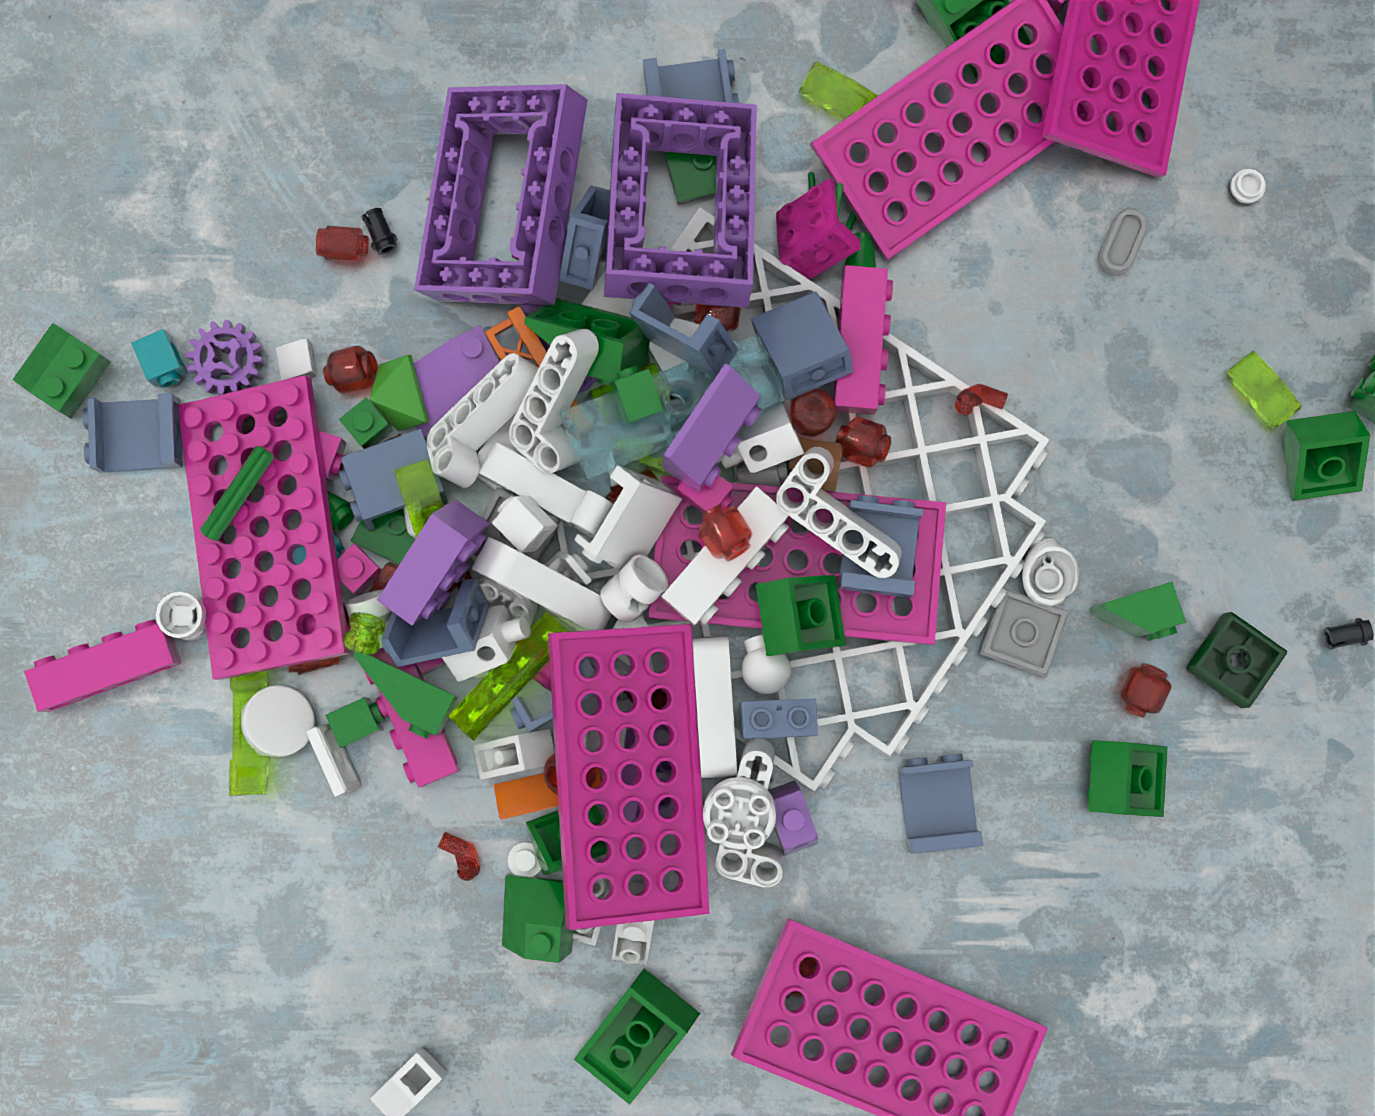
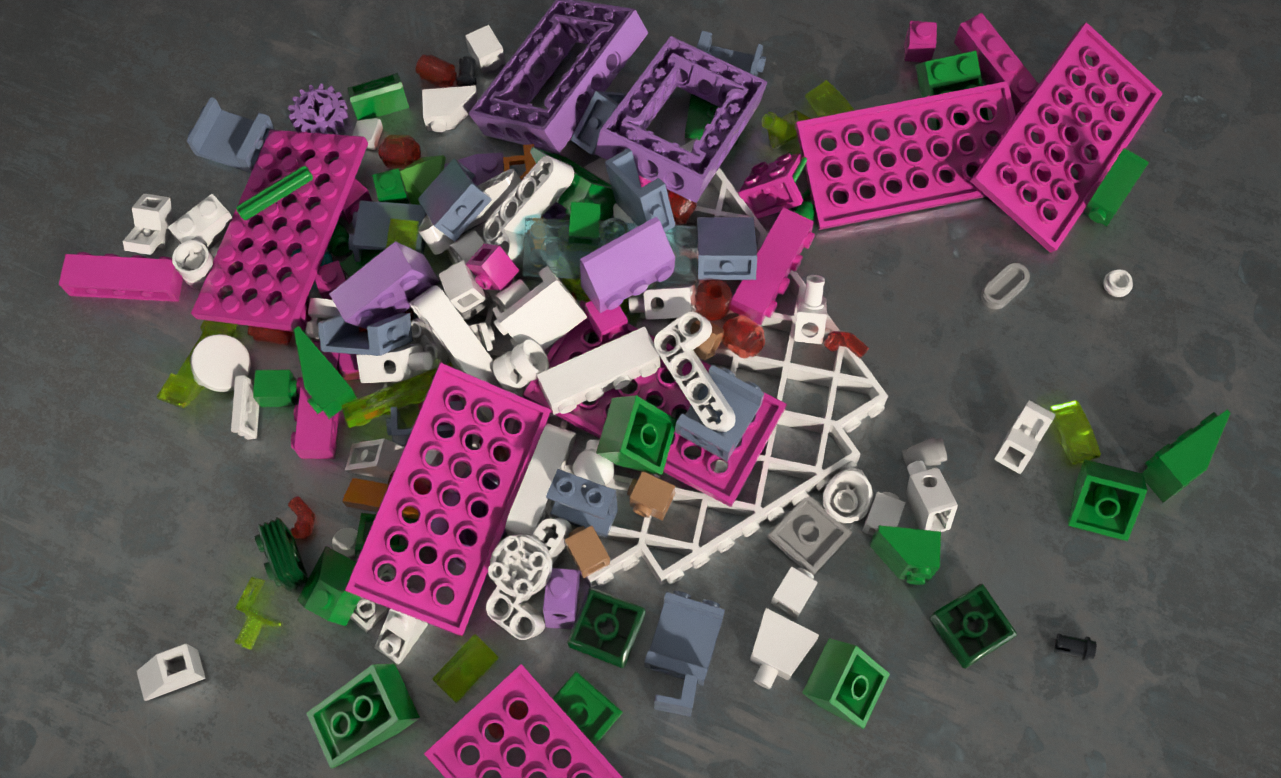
camera: 30 degrees right, 15 degrees down
green slope [12,323,111,419] -> none
teal brick [131,329,188,388] -> none
clear neon green wheel [343,612,386,654] -> none
clear red head [698,505,753,562] -> none
clear red head [1119,662,1172,718] -> none
none -> white brick [123,194,173,255]
none -> white brick [167,194,232,249]
none -> clear neon green bracket [234,577,282,650]
none -> dark green brick [254,517,308,592]
none -> green slope [347,73,409,121]
none -> sand blue panel [418,158,492,242]
none -> white slope [422,85,479,132]
none -> clear neon green slope [432,634,499,703]
none -> white brick [465,25,505,74]
none -> dark pink brick [466,244,520,291]
none -> green plate [540,671,623,746]
none -> medium nougat brick [565,525,610,578]
none -> dark green brick [567,588,646,668]
none -> medium nougat brick [627,471,676,521]
none -> sand blue panel [654,674,698,717]
none -> white torso [750,608,819,689]
none -> clear neon green bracket [761,110,811,149]
none -> white brick [771,566,818,619]
none -> white bracket [794,275,827,344]
none -> white brick [862,492,906,536]
none -> light grey cone [902,437,947,467]
none -> white torso [906,461,958,532]
none -> white brick [994,400,1055,474]
none -> green slope [1083,148,1149,227]

